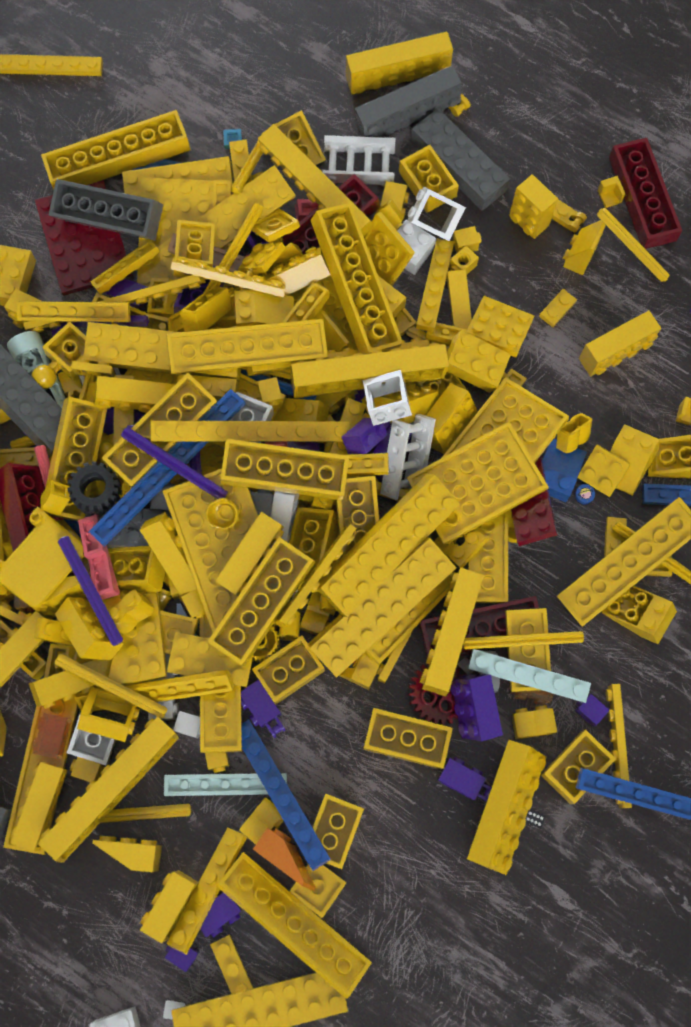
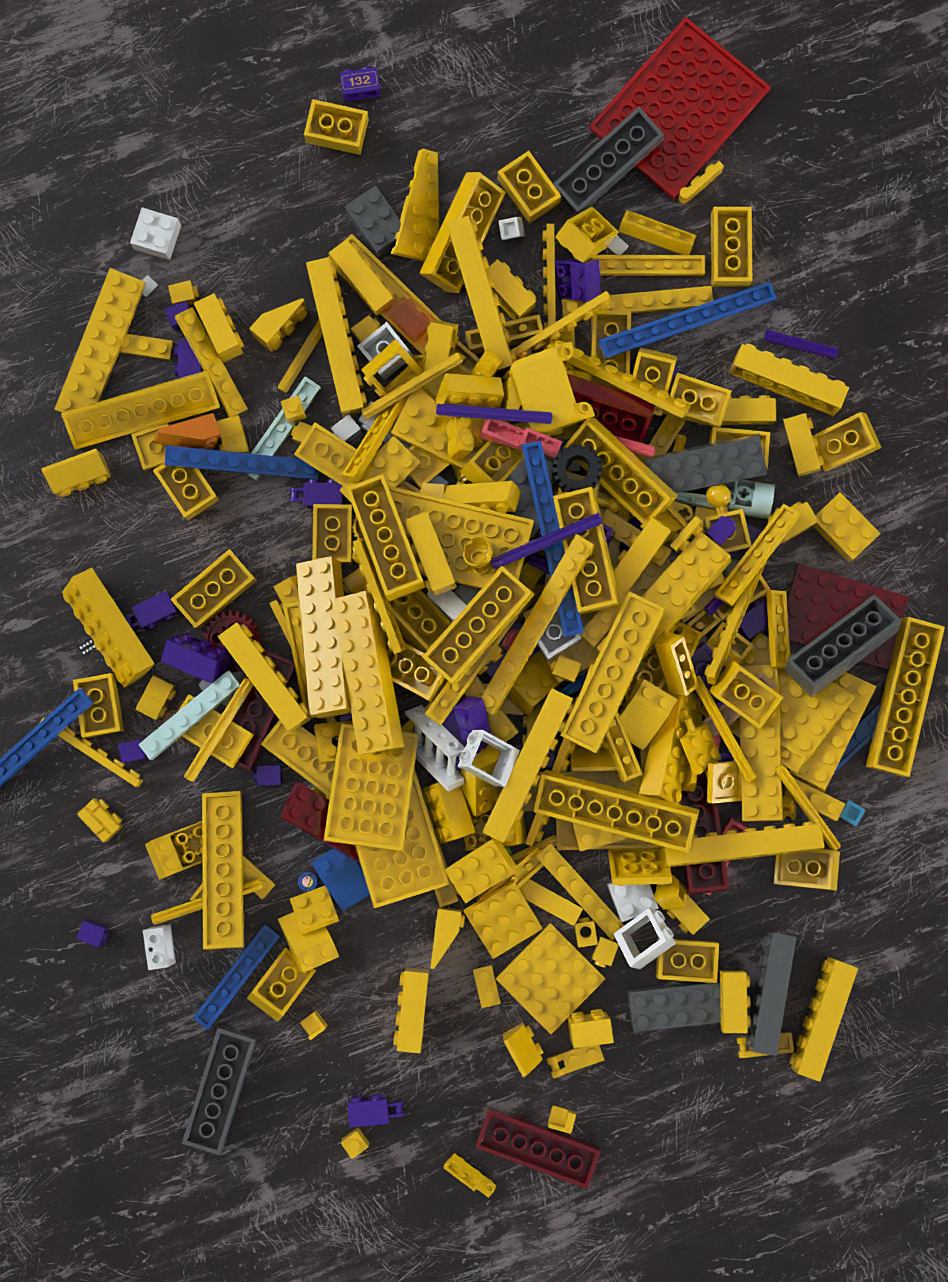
camera: 125 degrees right, 10 degrees up
yellow panel [41,480,70,515] -> none
yellow plate [171,256,285,297] -> none
white fence [323,136,395,186] -> none
yellow brick [556,413,592,454] -> none
yellow axle [597,208,669,282] -> none
none -> yellow slope [41,449,111,497]
none -> yellow brick [77,798,123,843]
none -> yellow brick [168,280,199,306]
none -> dark purple brick [254,765,282,786]
none -> yellow brick [281,396,307,424]
none -> yellow slope [430,907,465,969]
none -> yellow plate [496,923,606,1034]
none -> dark purple brick [705,515,737,547]
none -> yellow brick [720,971,751,1033]

